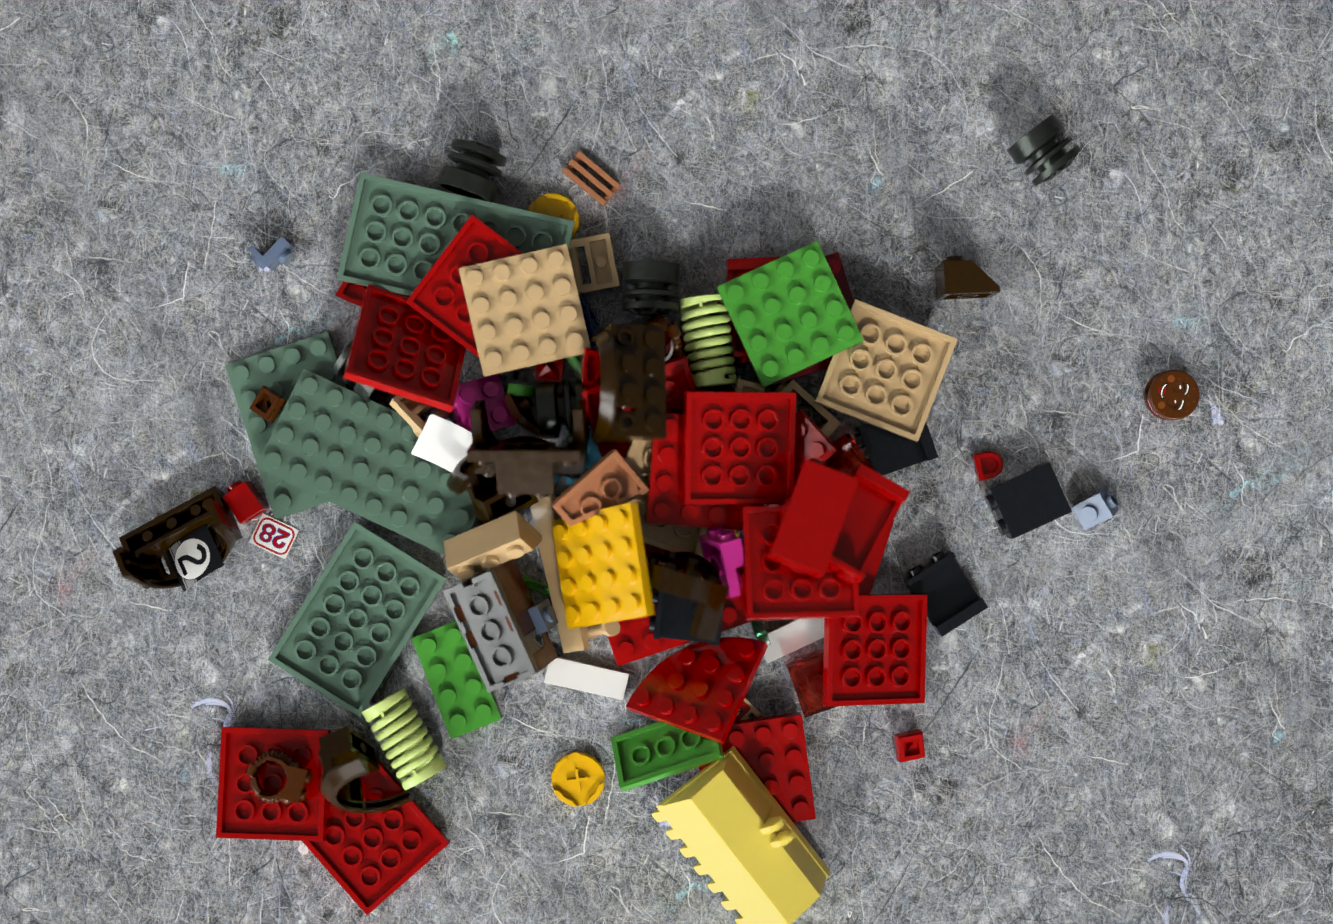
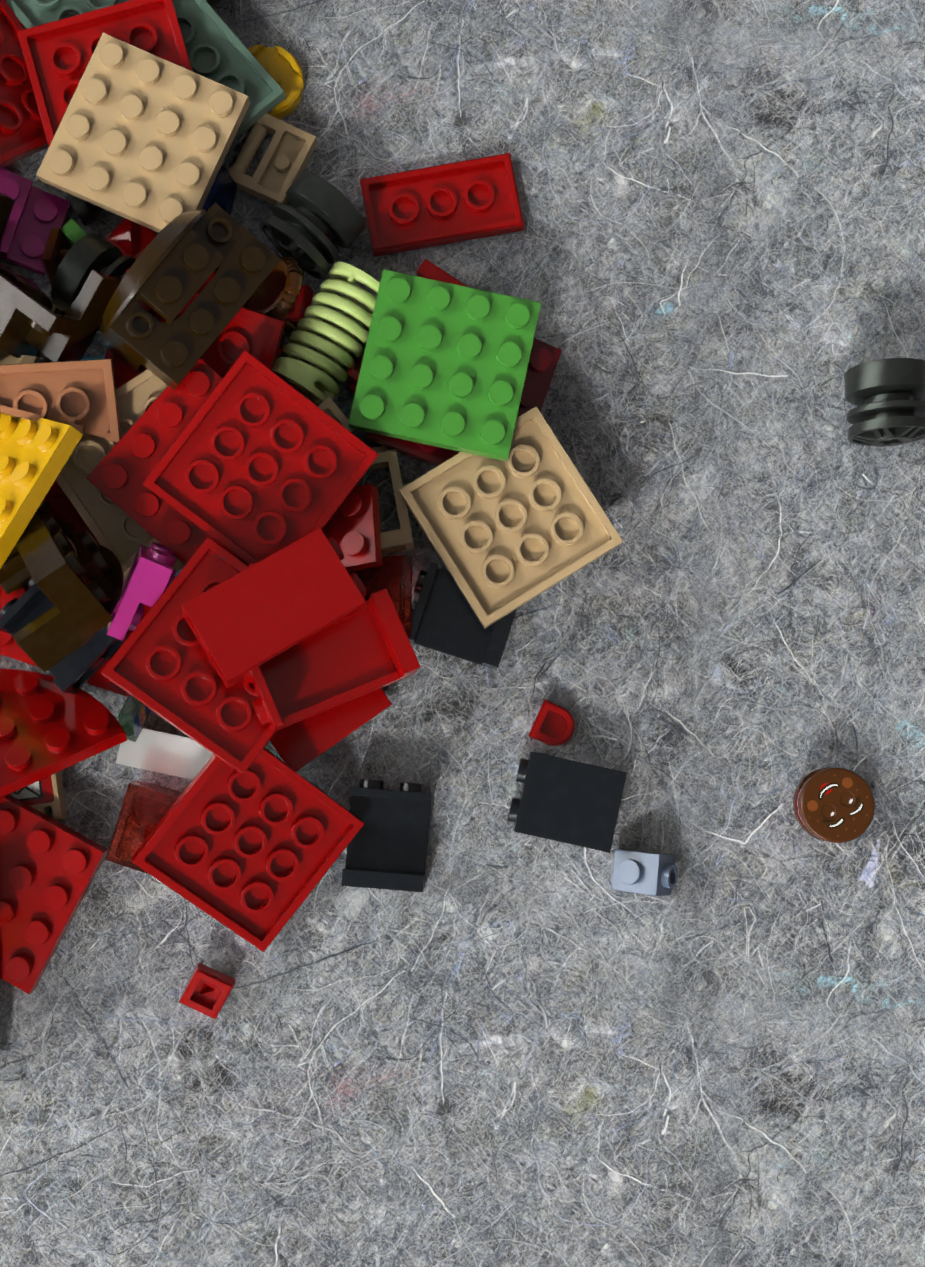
camera: 35 degrees right, 5 degrees down
nougat tile [562,151,621,207] -> none
dark brown slope [935,256,1000,300] -> none
none -> red tile [360,153,524,257]

